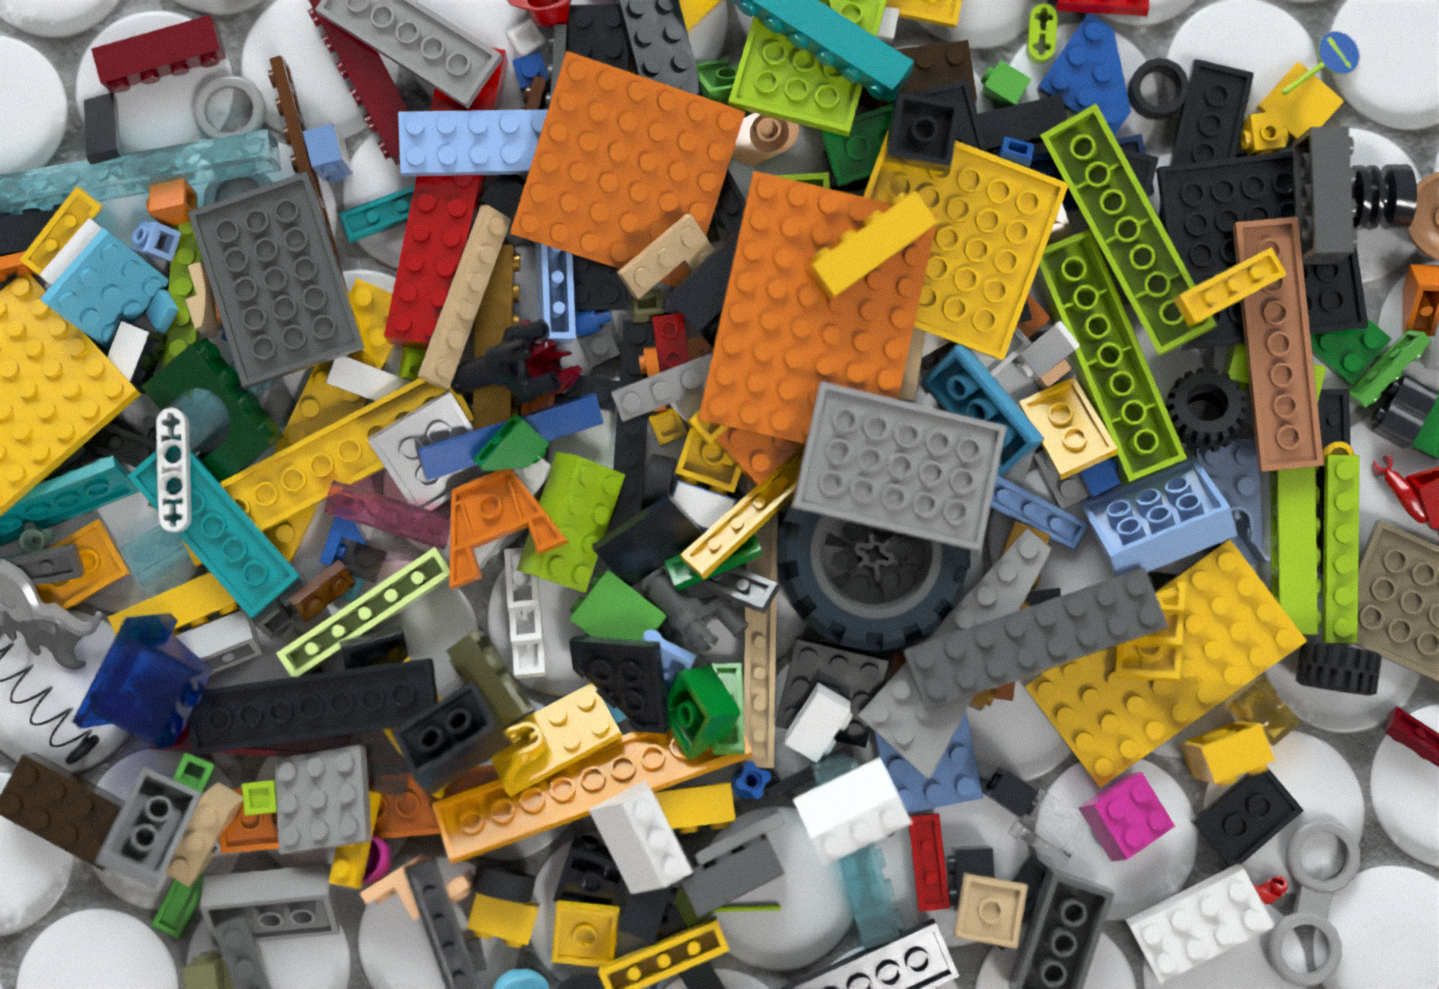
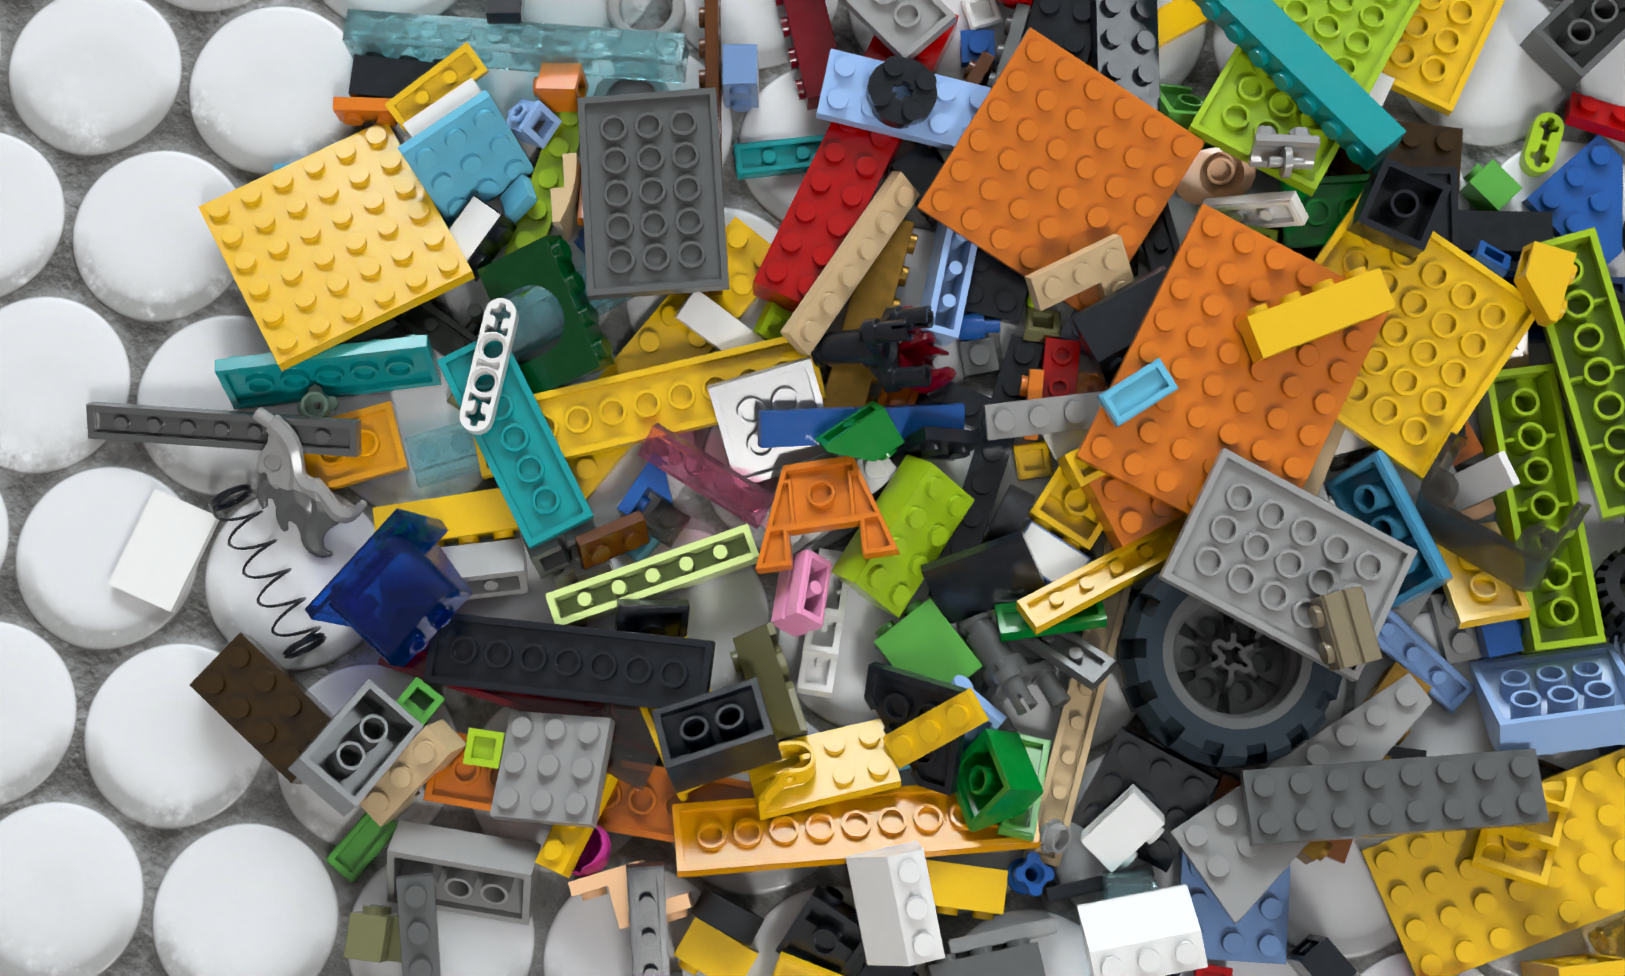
camera: 20 degrees right, 5 degrees down
none -> bright pink brick [771,549,832,637]
none -> black plate [866,56,937,129]
none -> yellow plate [882,688,989,769]
none -> black plate [896,426,983,461]
none -> light grey plate [1039,819,1071,854]
none -> medium azure tile [1096,358,1179,428]
none -> white tile [1202,191,1309,228]
none -> light grey hips [1248,126,1320,178]
none -> dark tan brick [1308,586,1383,671]
none -> clear smoke windscreen [1415,432,1592,592]
none -> yellow slope [1514,241,1577,327]

